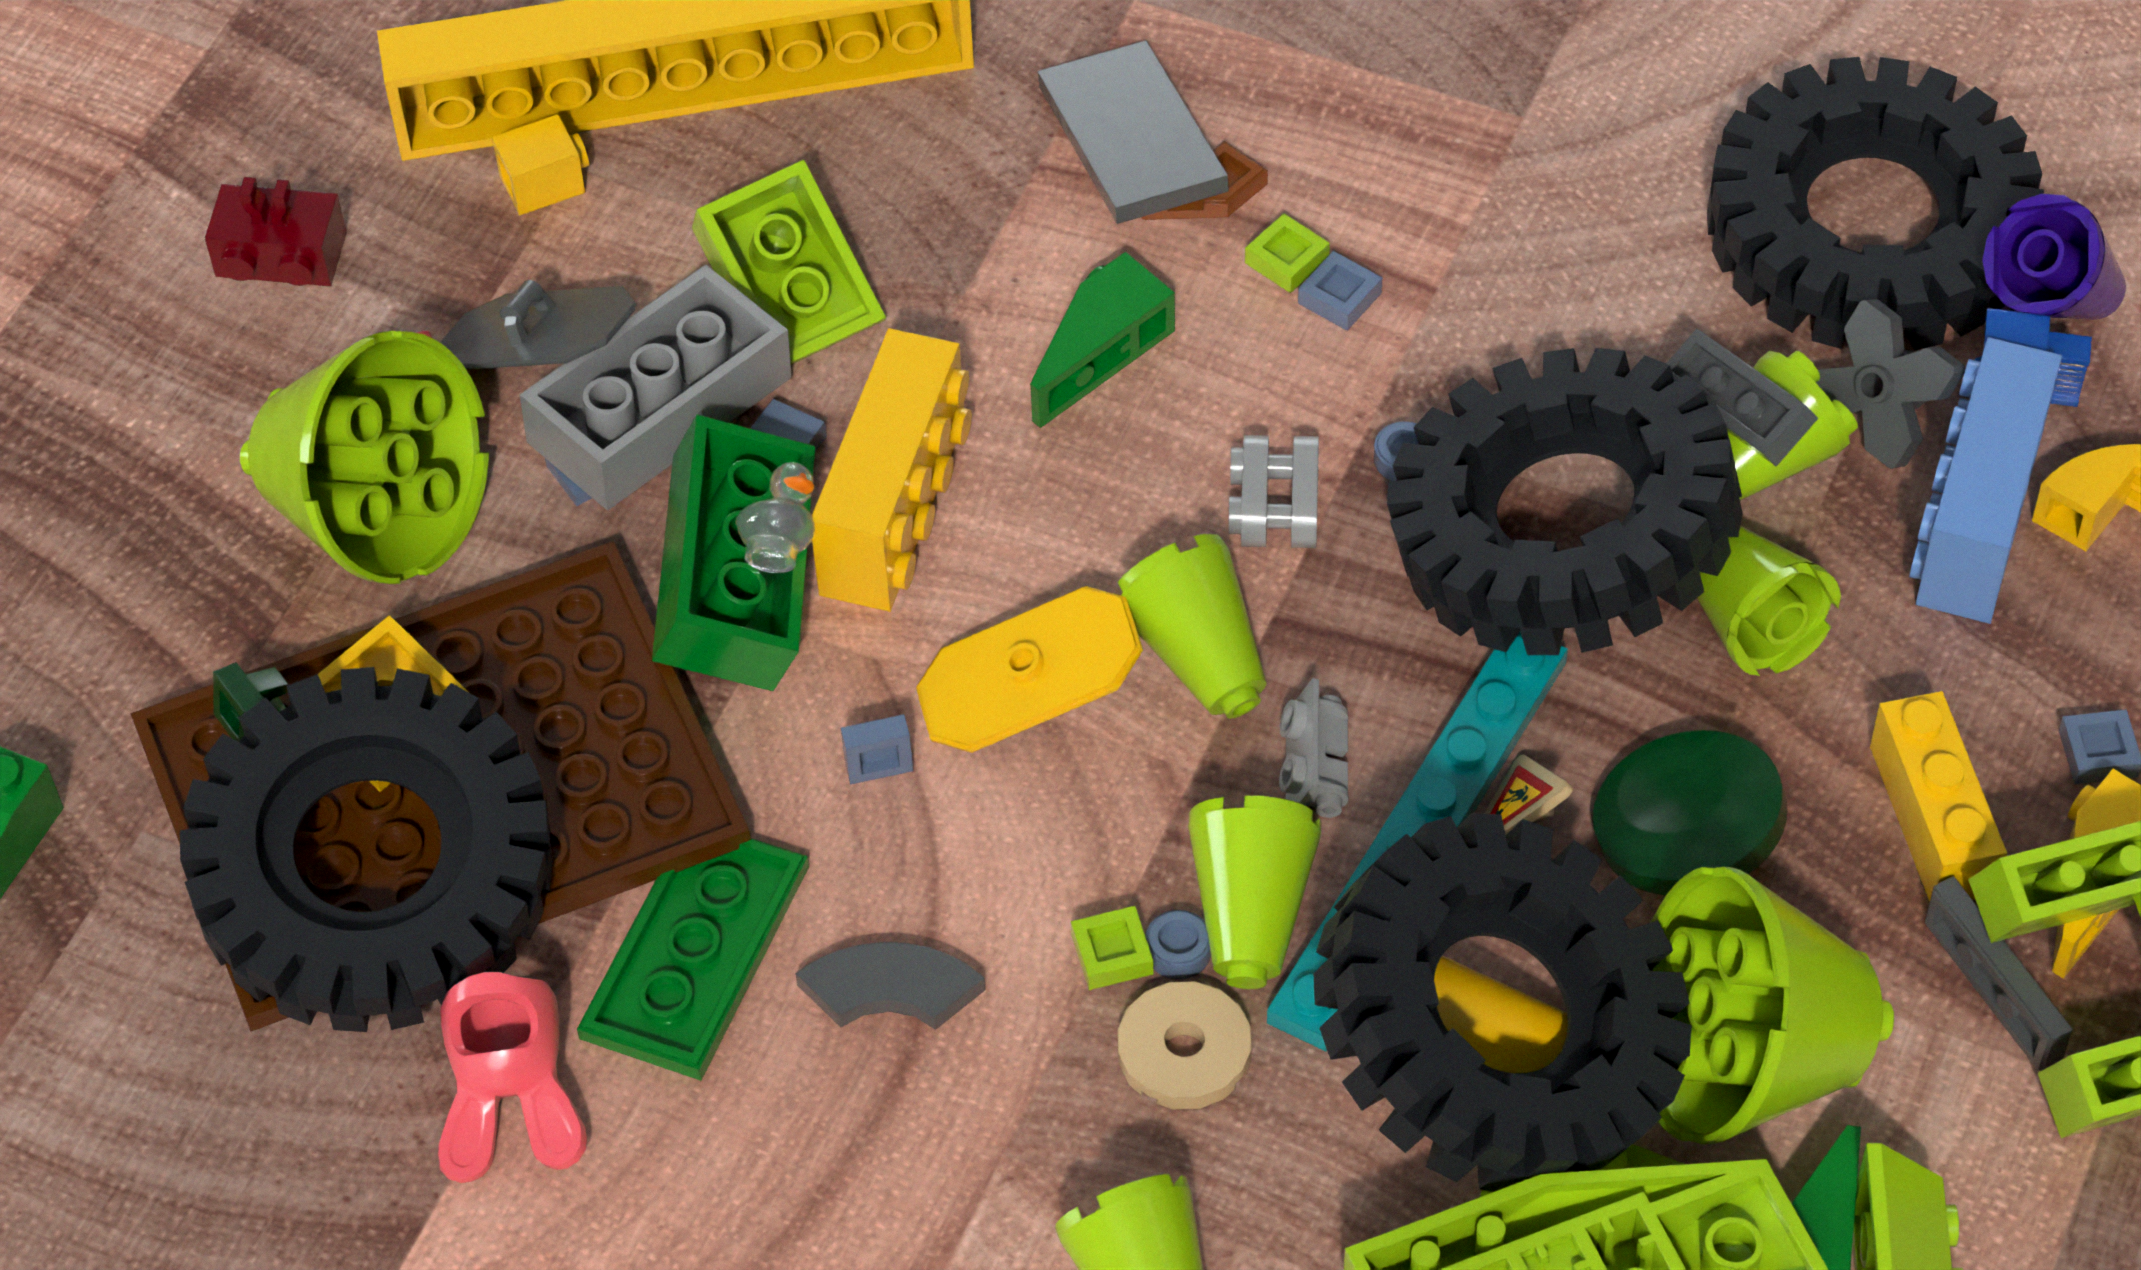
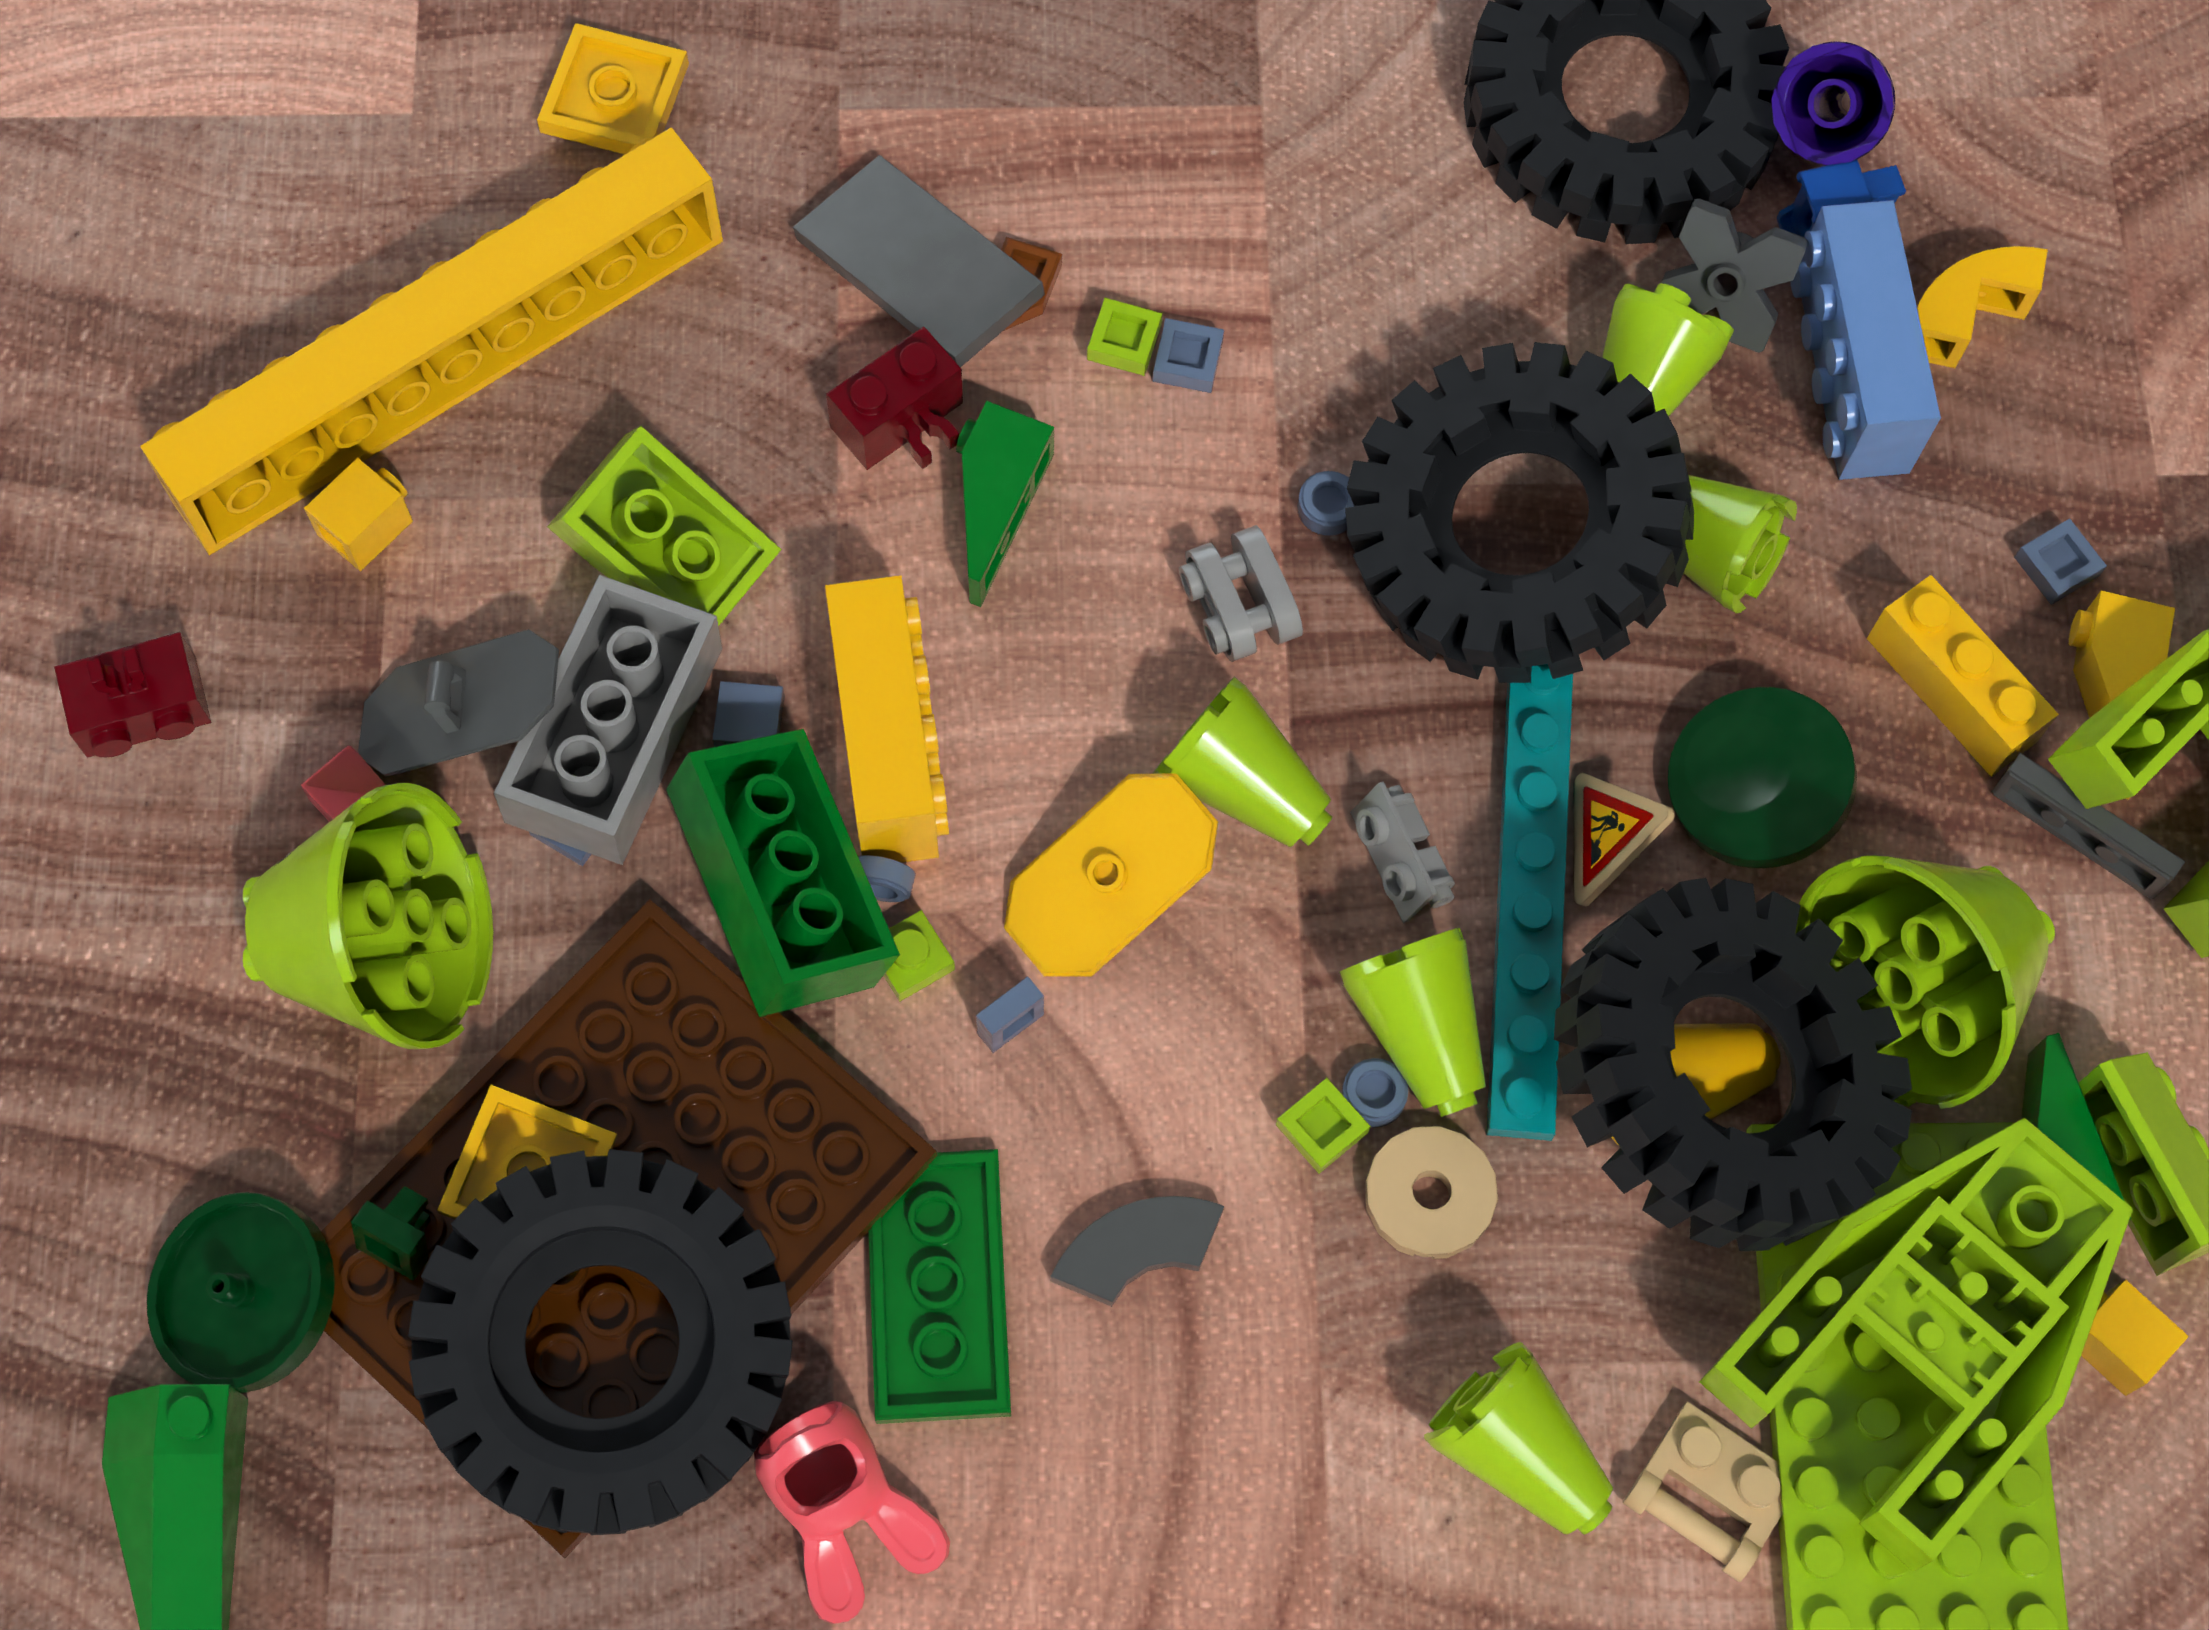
camera: 30 degrees left, 15 degrees up
clear animal [736,462,815,573] -> none
dark grey plate [1666,328,1818,467] -> none
none -> dark green piece [147,1192,335,1393]
none -> dark red brick [826,326,963,470]
none -> sand blue tile [858,855,916,902]
none -> lime plate [884,910,955,1002]

